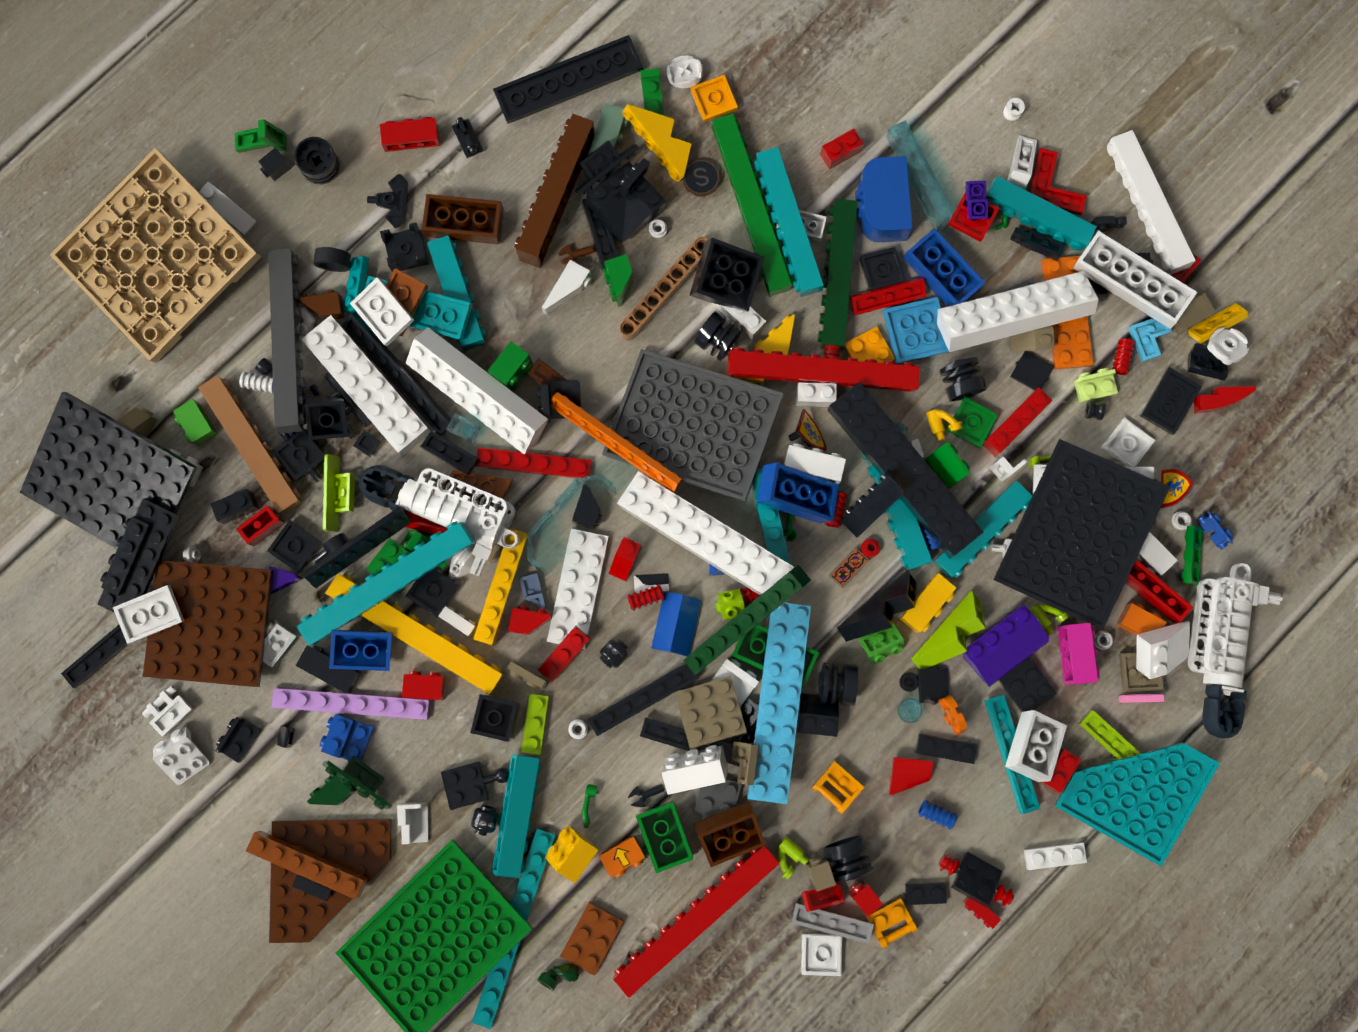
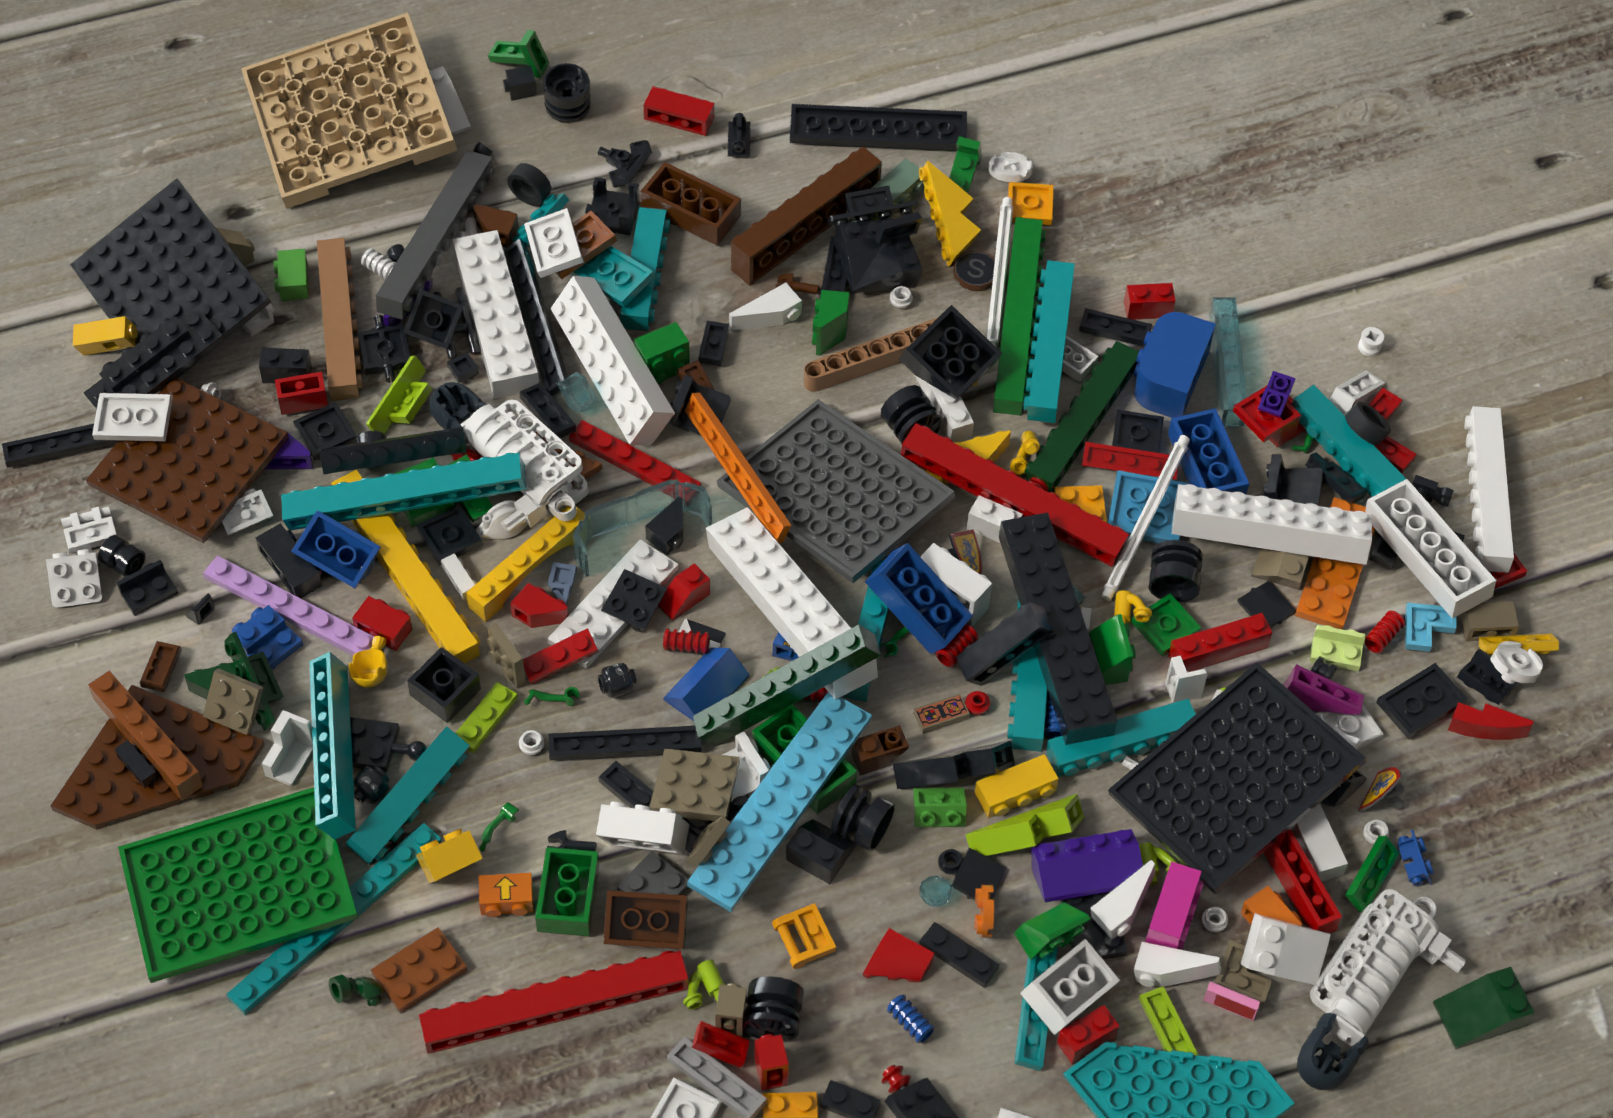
camera: 25 degrees right, 25 degrees down
none -> yellow brick [72,316,137,355]
none -> black wheel [98,535,146,576]
none -> reddish brown plate [139,641,182,692]
none -> dark tan plate [203,669,263,735]
none -> teal brick [309,652,356,840]
none -> yellow hair [348,636,388,688]
none -> black hinge [473,141,493,156]
none -> green piece [524,687,580,706]
none -> black hinge [601,569,667,632]
none -> black plate [698,321,730,366]
none -> reddish brown slope [851,725,909,776]
none -> white piece [987,197,1013,348]
none -> yellow plant [1010,430,1040,475]
none -> green slope [1014,902,1090,960]
none -> black plate [1079,308,1152,347]
none -> white slope [1091,860,1155,939]
none -> white piece [1101,435,1190,601]
none -> white slope [1134,942,1221,987]
none -> black bracket [1263,454,1323,506]
none -> magenta slope [1283,664,1364,715]
none -> black tyre [1345,401,1391,446]
none -> dark green slope [1433,967,1535,1049]

